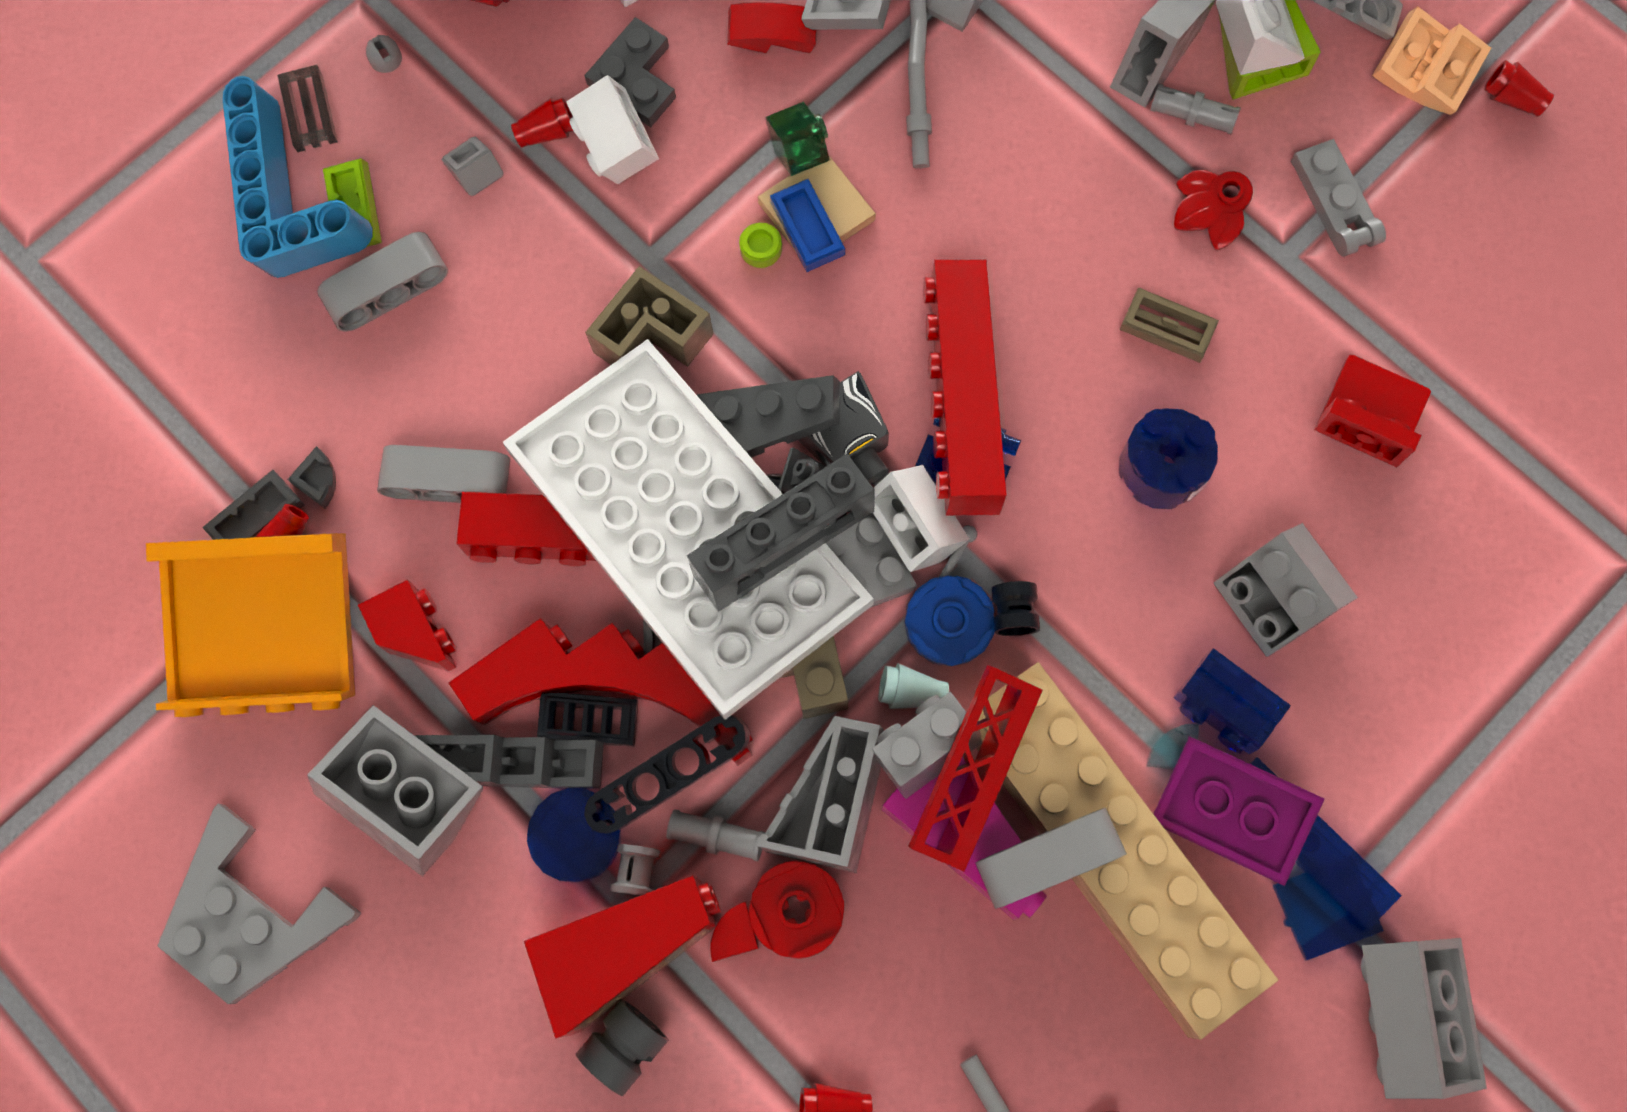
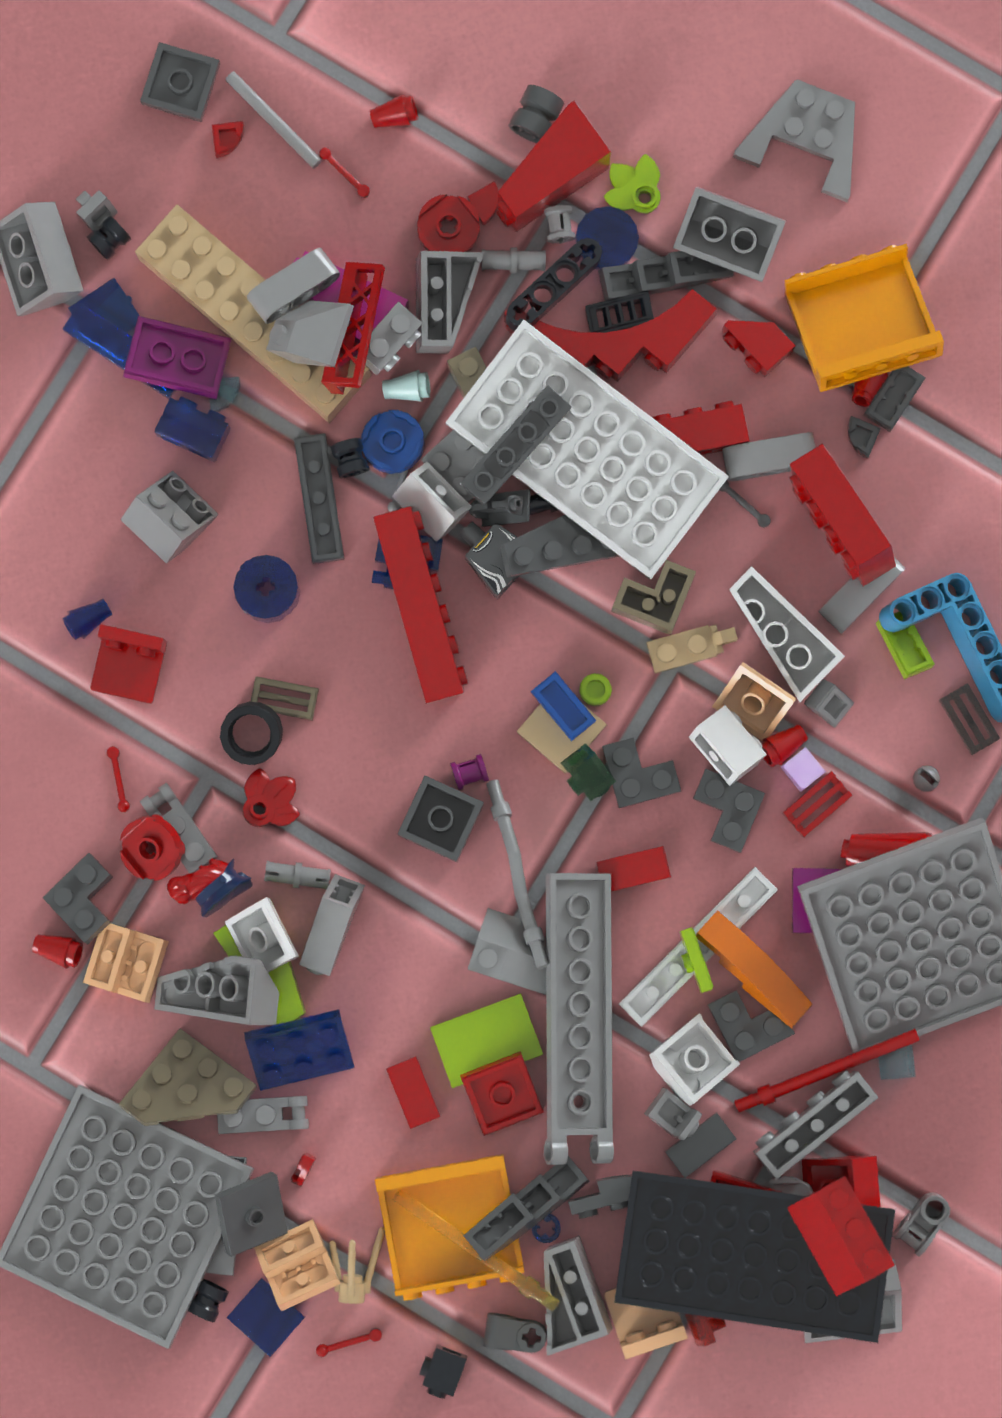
camera: 165 degrees right, 10 degrees up
none -> dark grey plate [43,853,113,945]
none -> clear blue cone [62,599,112,640]
none -> light grey tile [76,190,118,231]
none -> black wheel [87,215,131,260]
none -> red hinge [107,746,130,812]
none -> red plate [120,814,185,881]
none -> piece [167,858,253,917]
none -> black tyre [220,701,283,765]
none -> light grey slope [266,300,354,367]
none -> dark grey tile [294,433,344,564]
none -> red hinge [319,148,370,198]
none -> dark grey brick [398,776,484,863]
none -> magenta bush [450,754,489,790]
none -> dark grey plate [602,738,681,808]
none -> lime plate [604,154,661,214]
none -> tan hinge [646,625,738,674]
none -> light nougat slope [712,662,796,741]
none -> dark grey hinge [719,480,771,528]
none -> white wedge [729,566,845,702]
none -> lavender slope [780,747,826,792]
none -> red tile [782,771,853,837]
none -> red brick [789,443,896,587]

